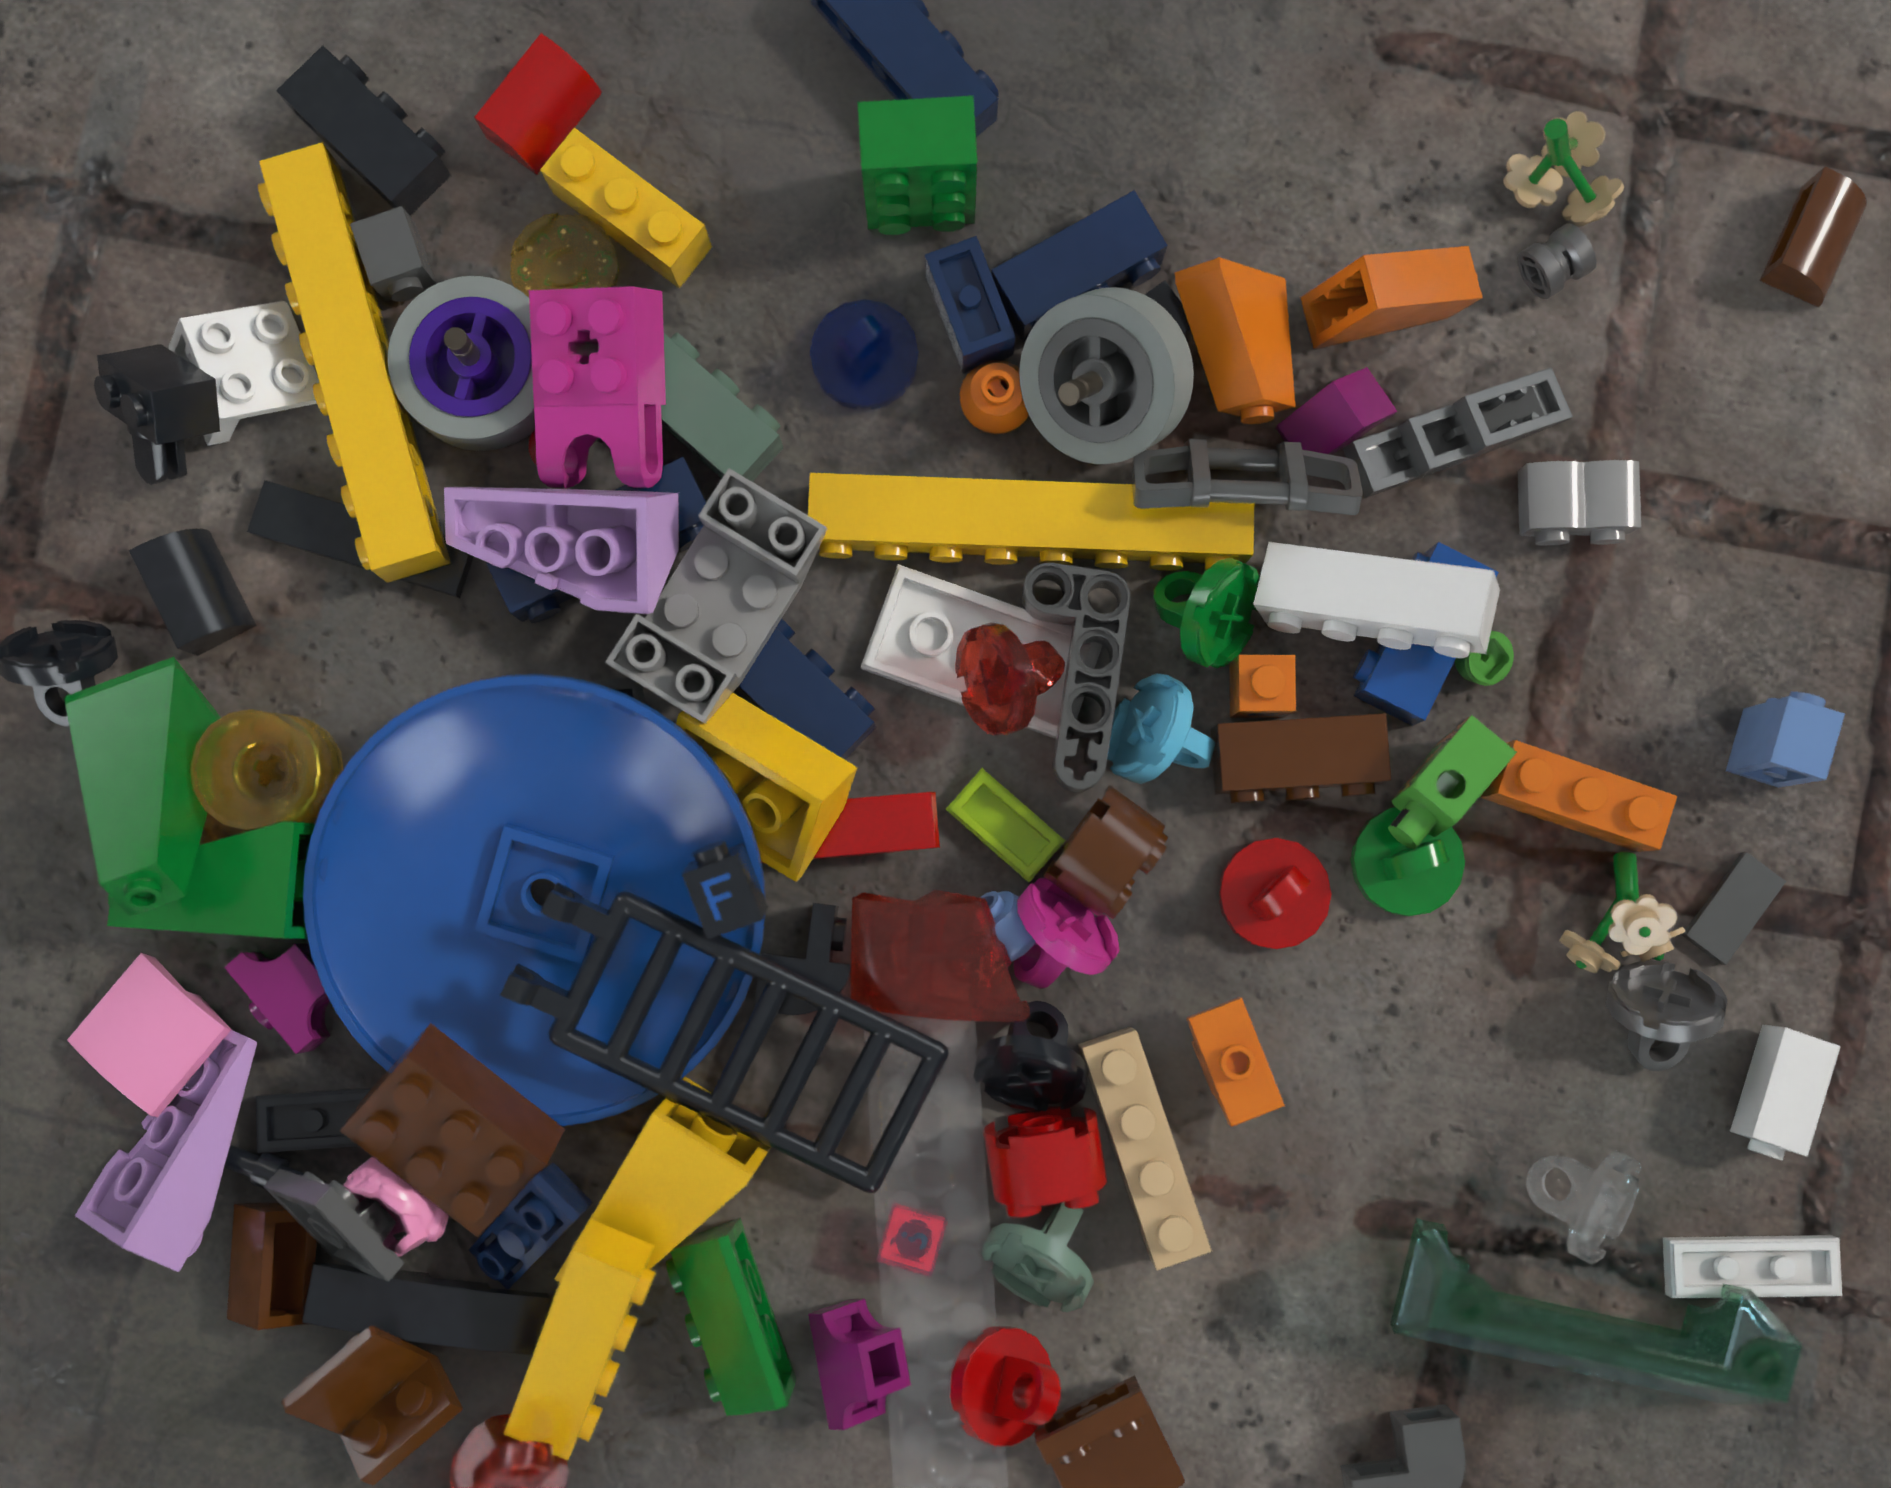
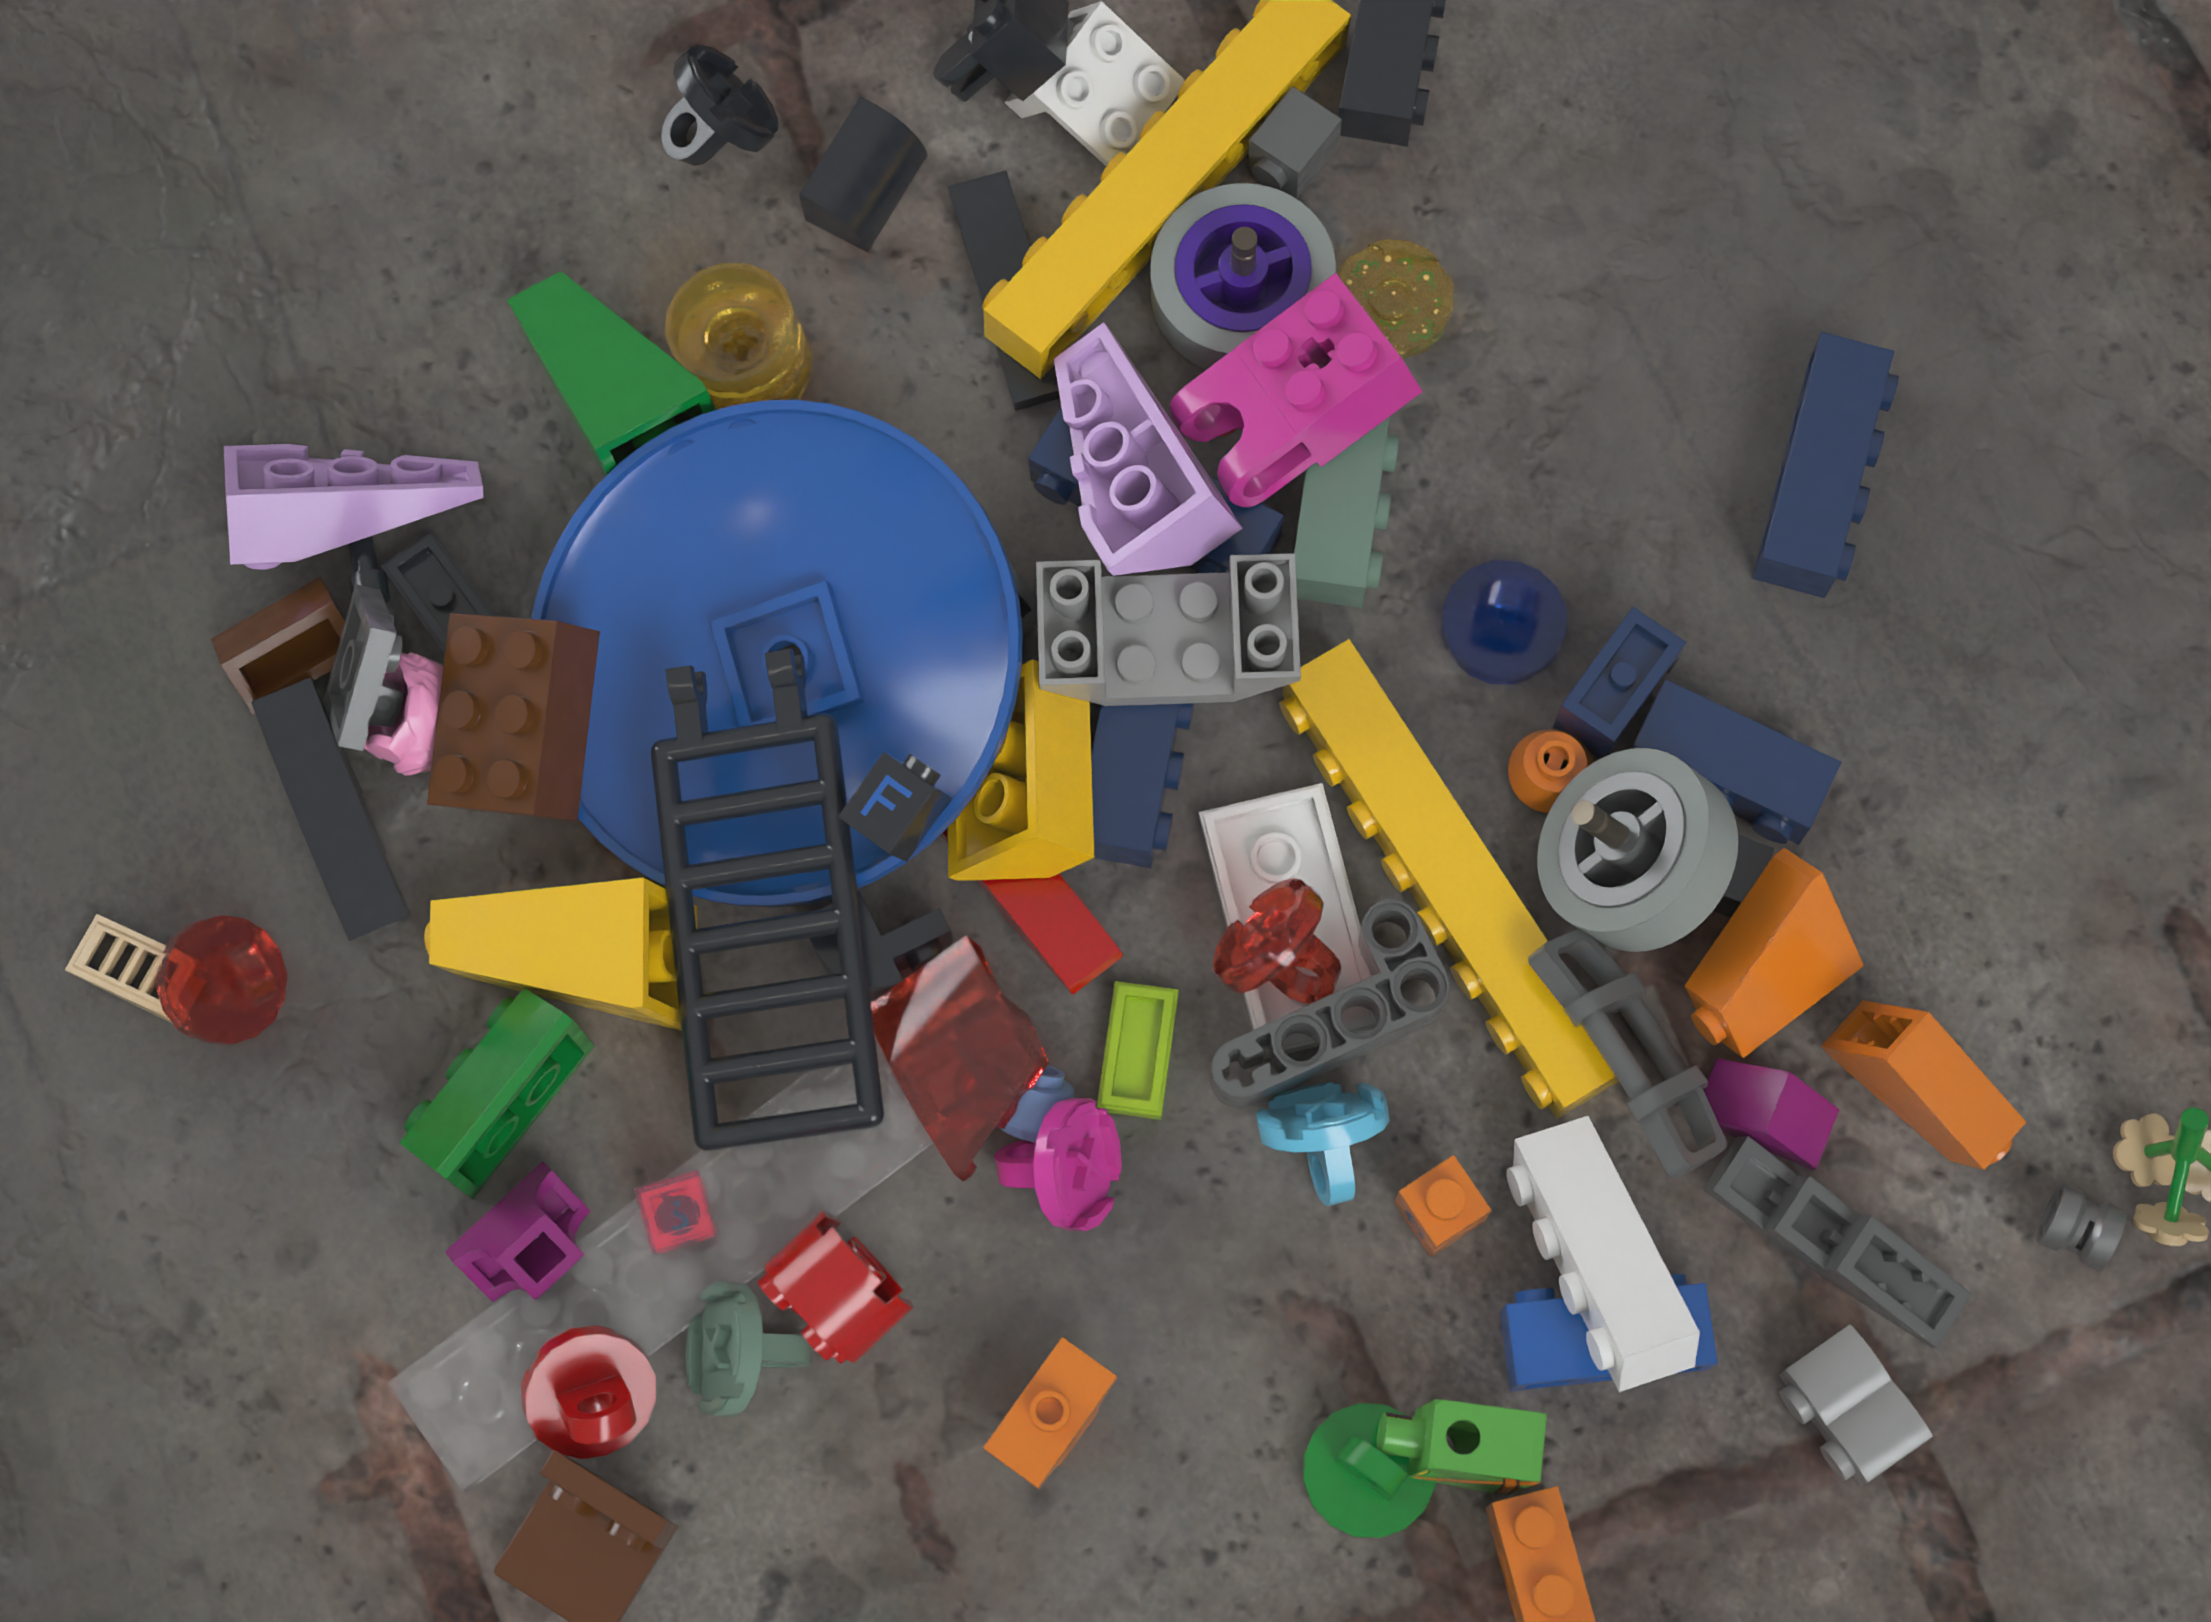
camera: 60 degrees right, 10 degrees down
green slope [65,657,229,917] -> none
bright pink slope [67,953,232,1117] -> none
magenta brick [224,944,331,1054] -> none
reddish brown bracket [281,1326,463,1486] -> none
dark blue slope [468,1162,593,1290] -> none
red brick [474,33,602,175] -> none
yellow brick [504,1219,656,1461] -> none
yellow brick [540,127,712,289] -> none
green brick [858,96,977,235] -> none
black tile [973,1001,1089,1112] -> none
reddish brown brick [1043,785,1168,919] -> none
tan brick [1078,1027,1212,1270] -> none
green tile [1154,558,1260,669] -> none
reddish brown brick [1210,713,1392,804] -> none
red tile [1219,838,1332,949] -> none
bright green tile [1455,630,1514,686] -> none

